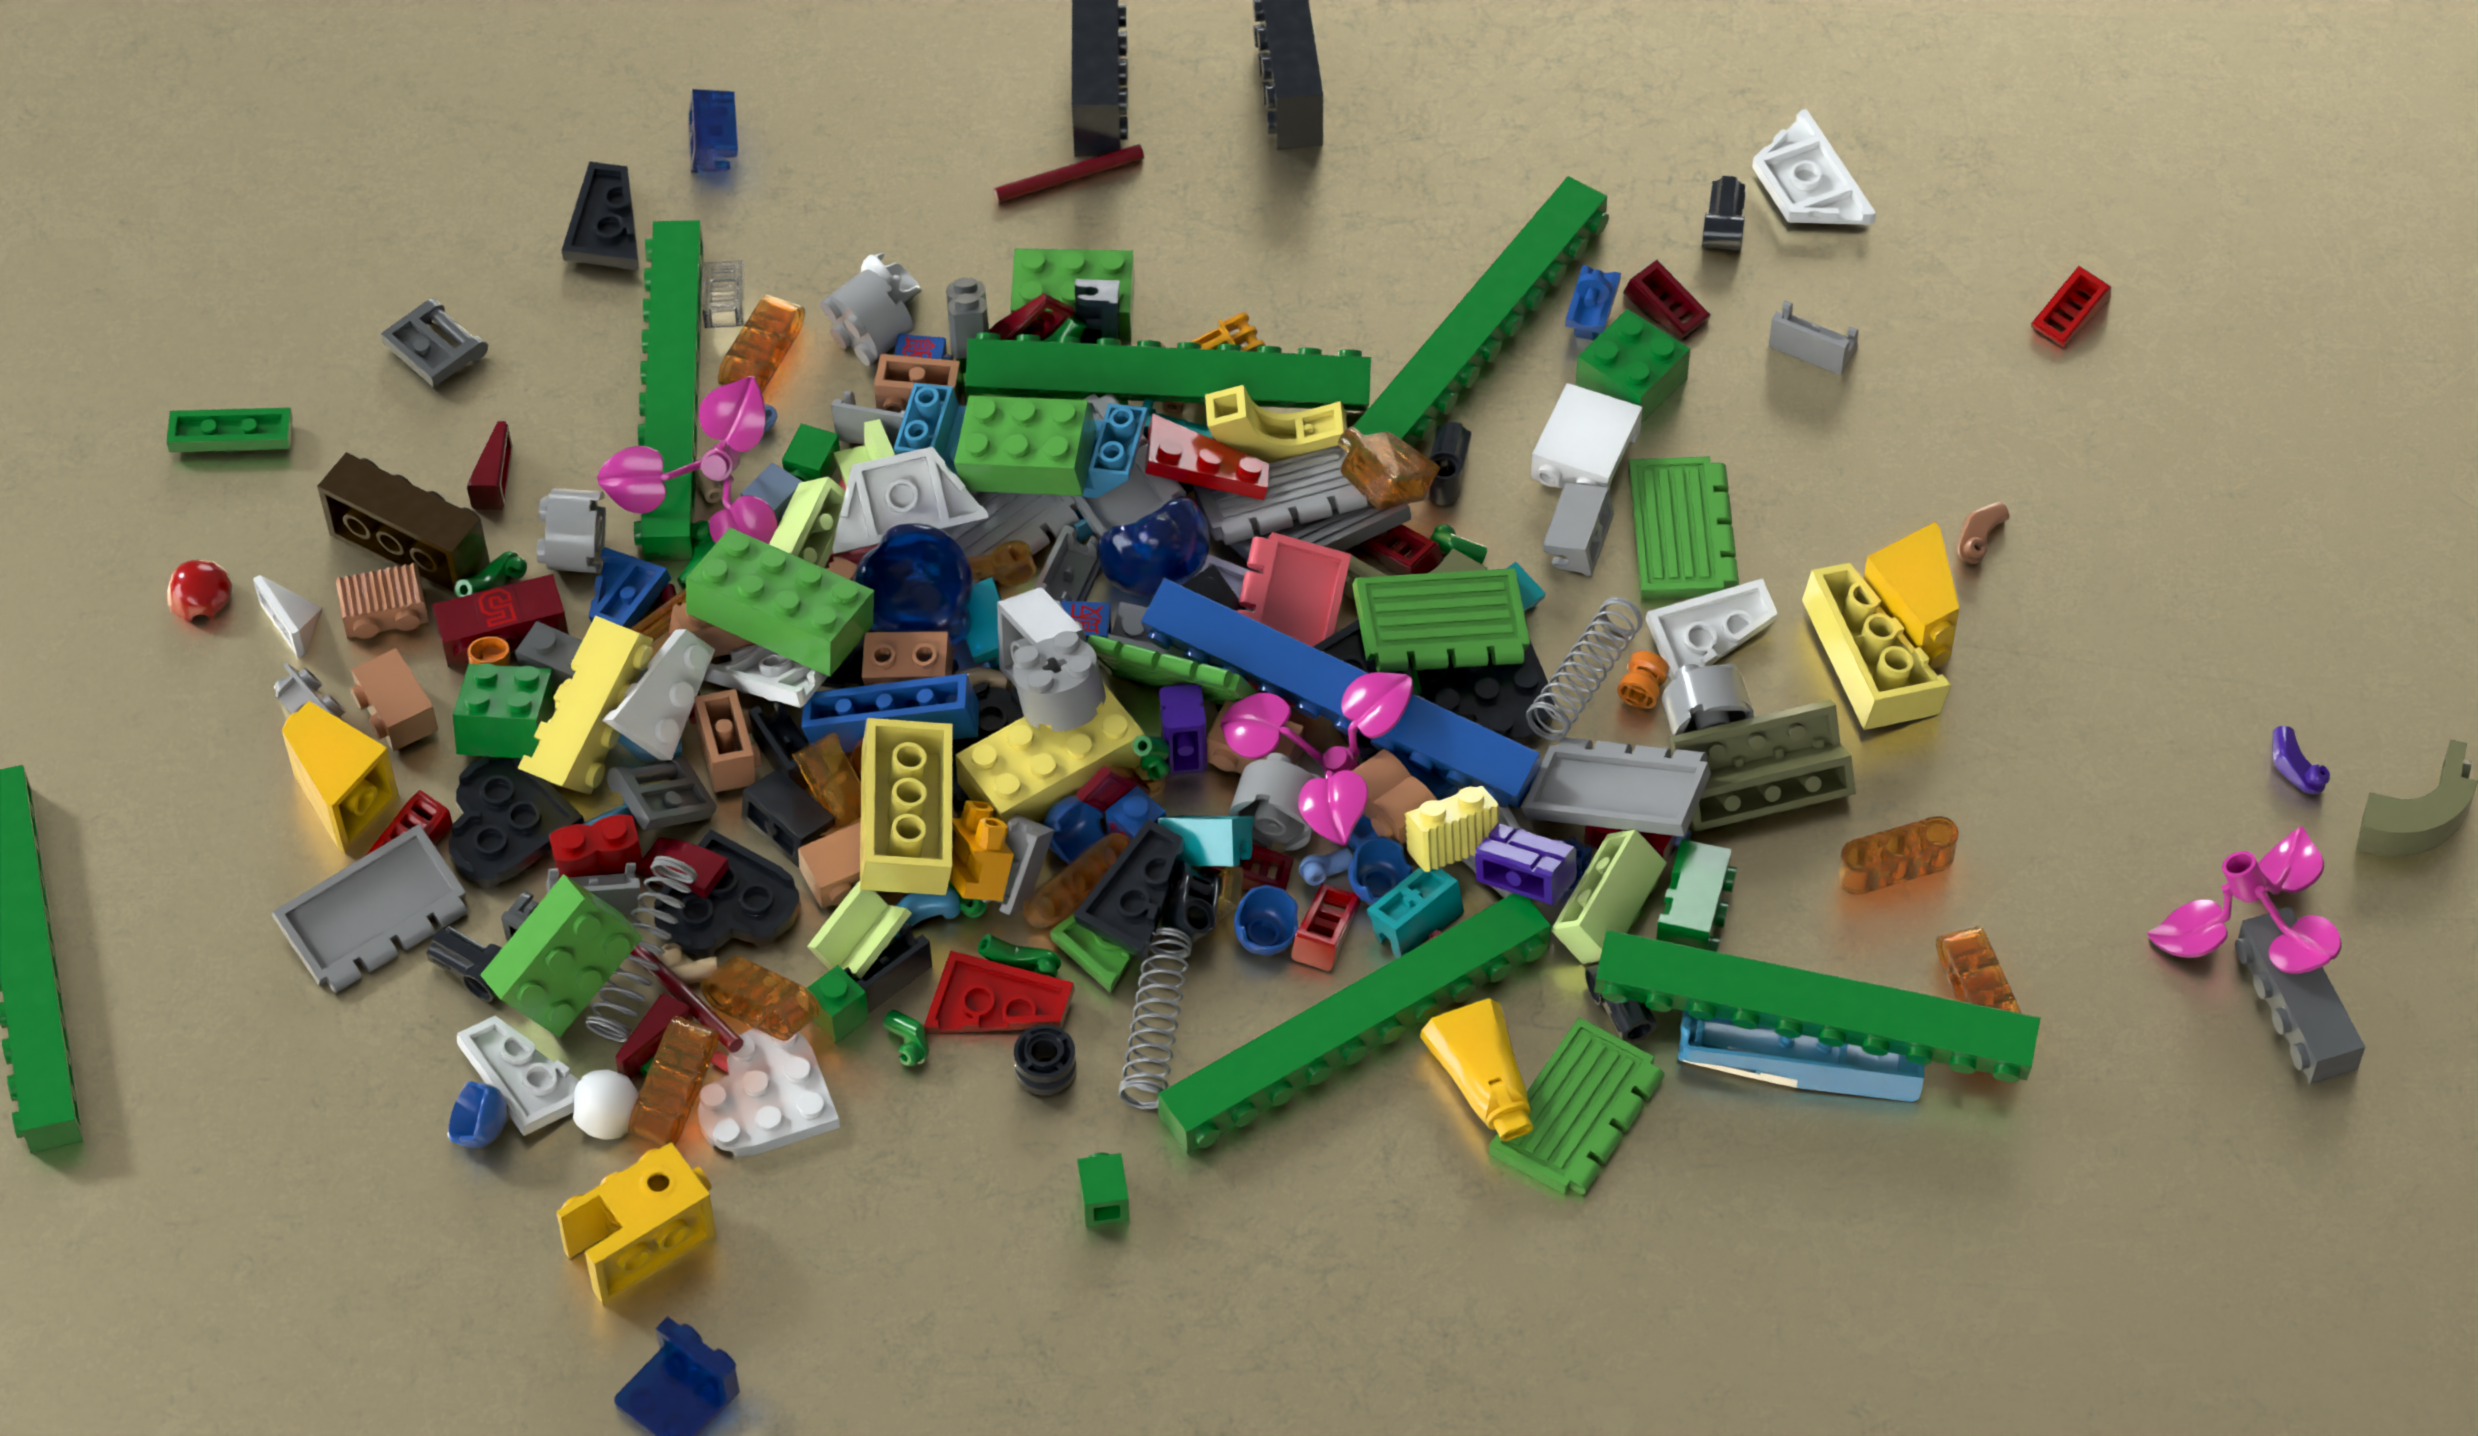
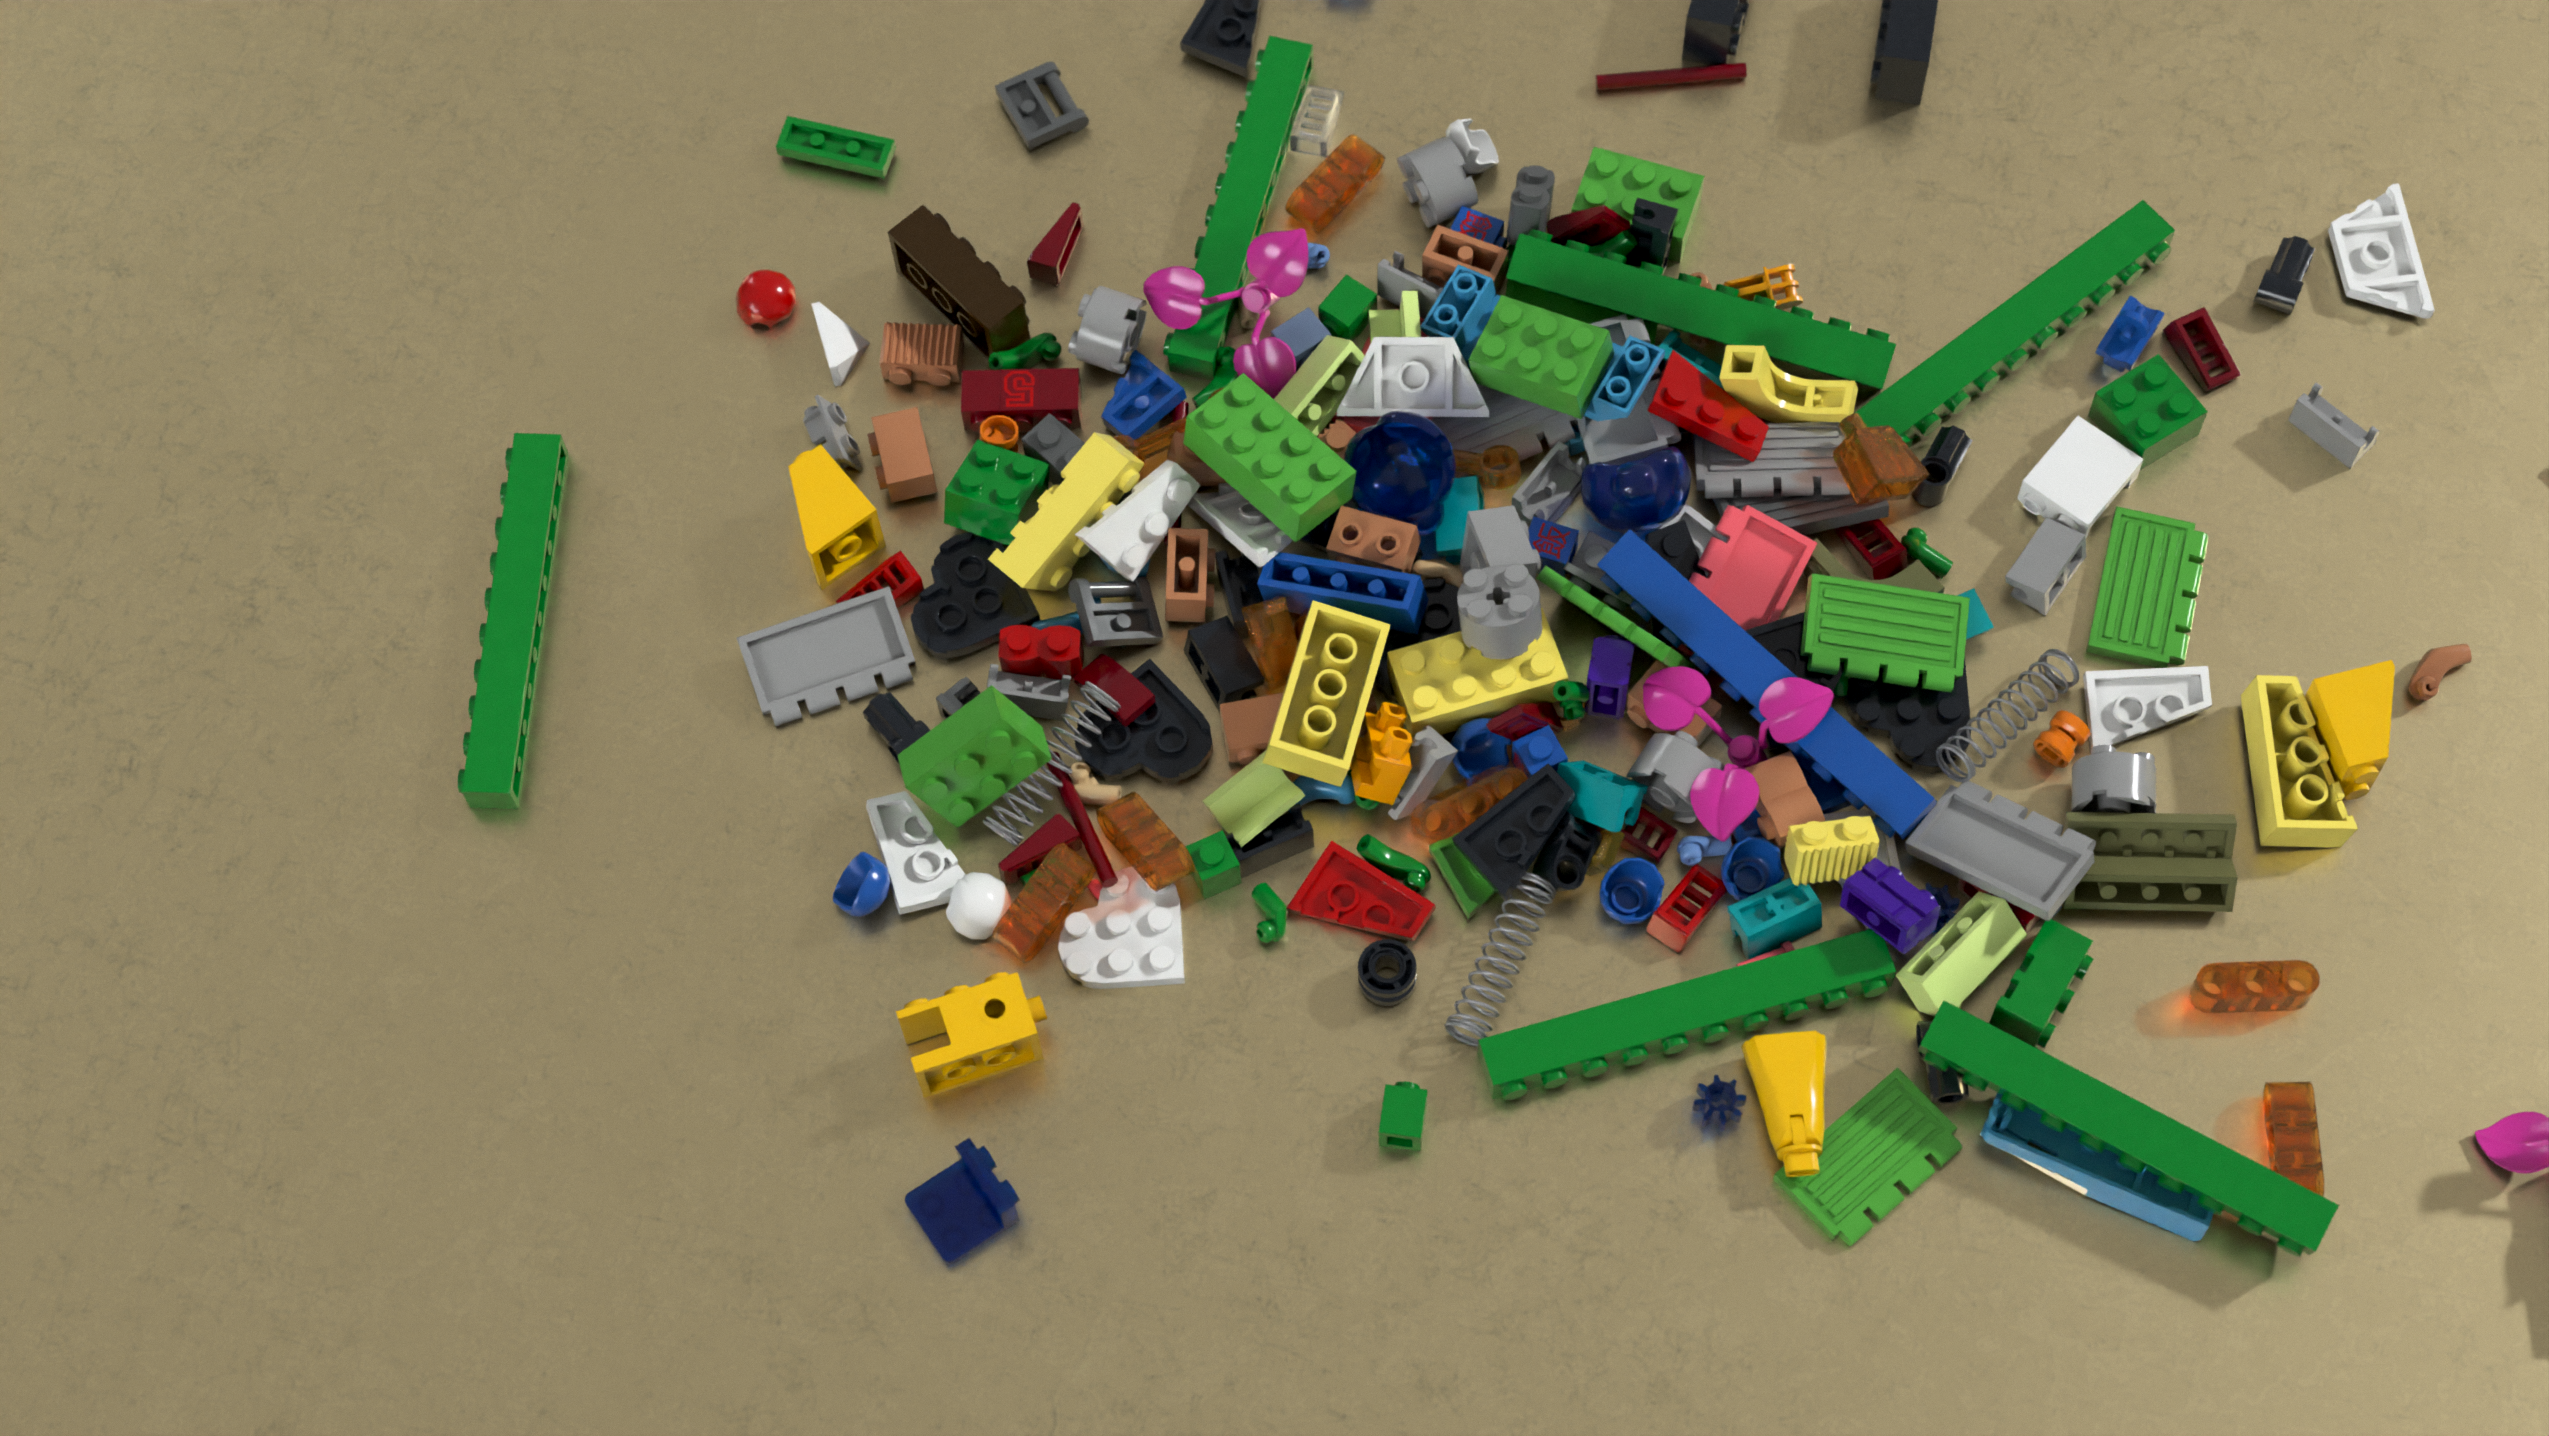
camera: 20 degrees right, 10 degrees up
none -> clear blue gear [1692,1075,1746,1131]

